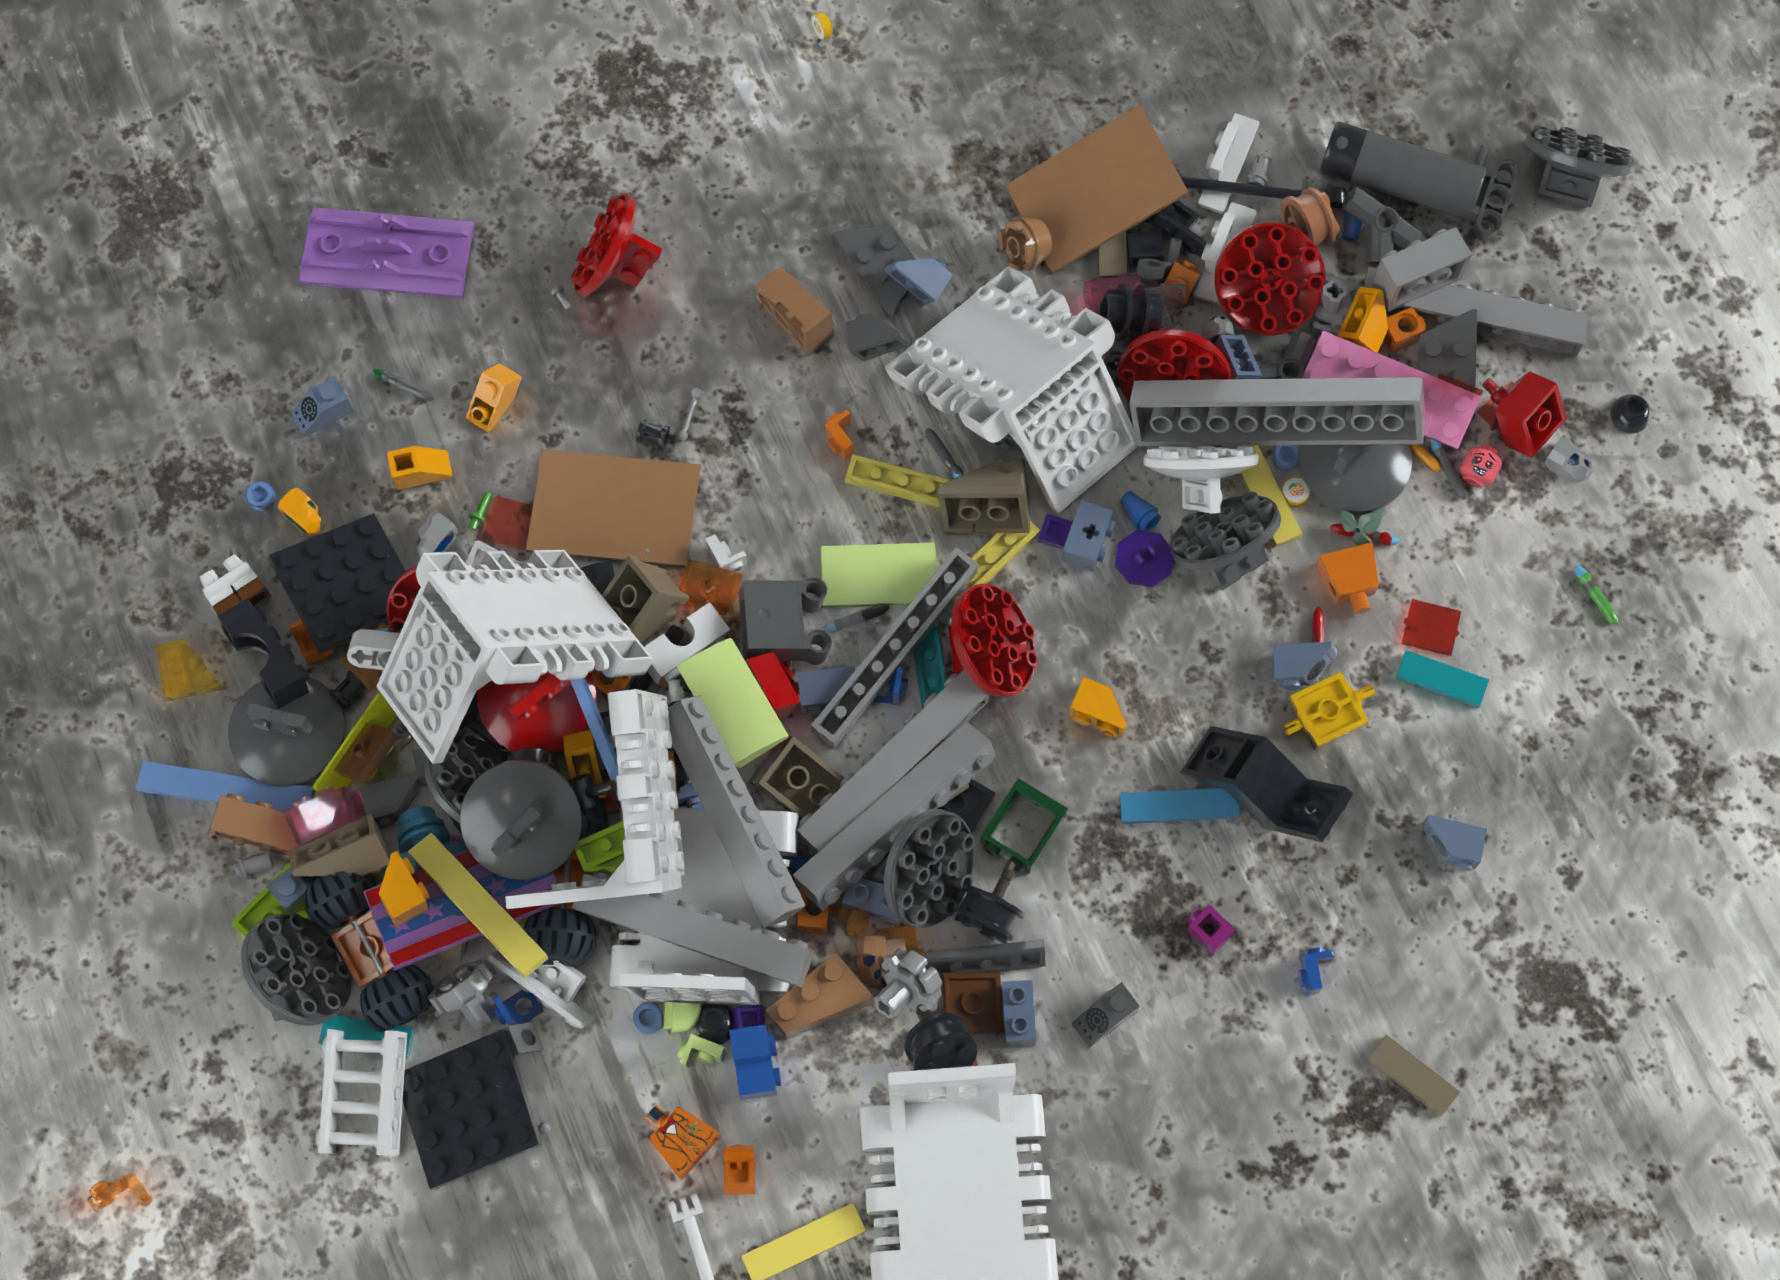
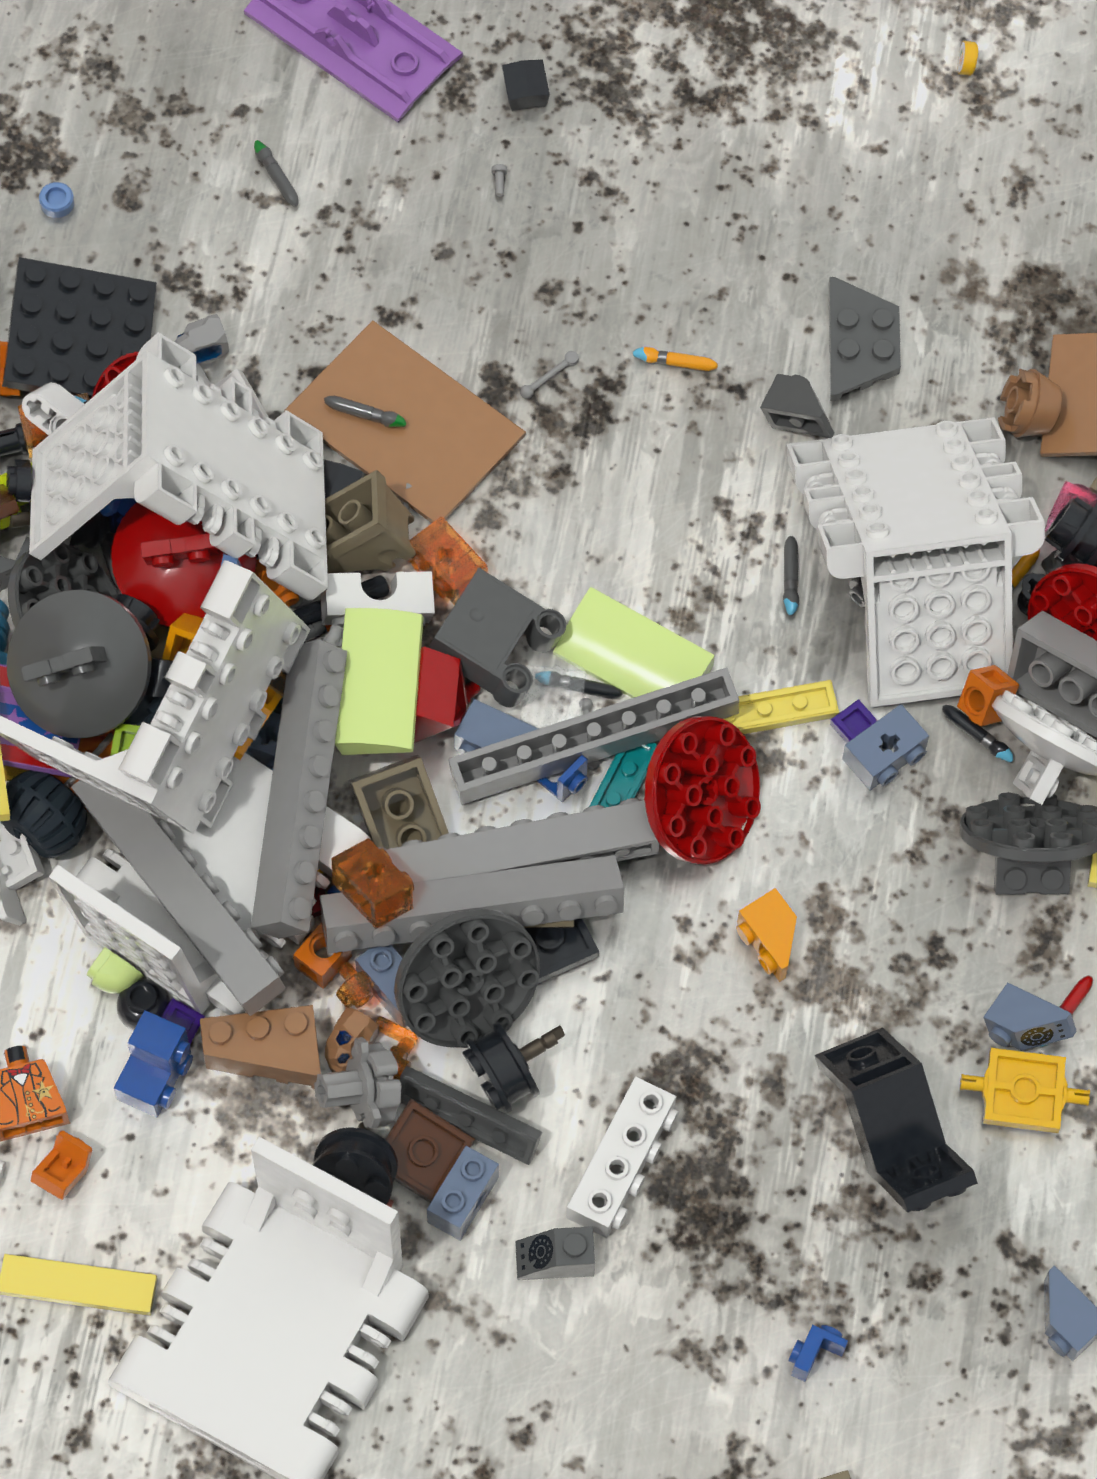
camera: 30 degrees right, 5 degrees down
light orange rock [278,487,321,536] -> none
sand blue slope [291,376,354,437] -> none
light orange slope [387,446,453,490] -> none
light orange slope [465,363,522,432] -> none
bright green piece [468,492,492,531] -> none
clear red piece [482,496,533,551] -> none
red bracket [570,193,662,297] -> none
medium blue tile [633,1002,663,1034] -> none
black bush [635,418,671,450] -> none
yellowish green bracket [677,1034,727,1069] -> none
white bracket [705,534,747,577] -> none
medium nougat wedge [755,267,834,356] -> none
orange bracket [825,410,854,460] -> none
light yellow tile [845,454,950,508] -> none
sand blue slope [884,258,953,305] -> none
dark tan piece [938,458,1030,533] -> none
dark green window [980,778,1068,874] -> none
dark purple piece [1115,530,1173,587] -> none
dark azure tile [1119,788,1240,824] -> none
blue cone [1120,491,1161,532] -> none
magenta brick [1187,905,1236,956] -> none
none -> black plate [6,459,32,502]
none -> dark grey piece [324,396,406,427]
none -> clear orange brick [331,838,414,929]
none -> black piece [502,59,550,112]
none -> white brick [566,1076,679,1238]
none -> light orange piece [633,347,718,371]
none -> black piece [942,705,1013,762]
none -> orange brick [957,665,1019,726]

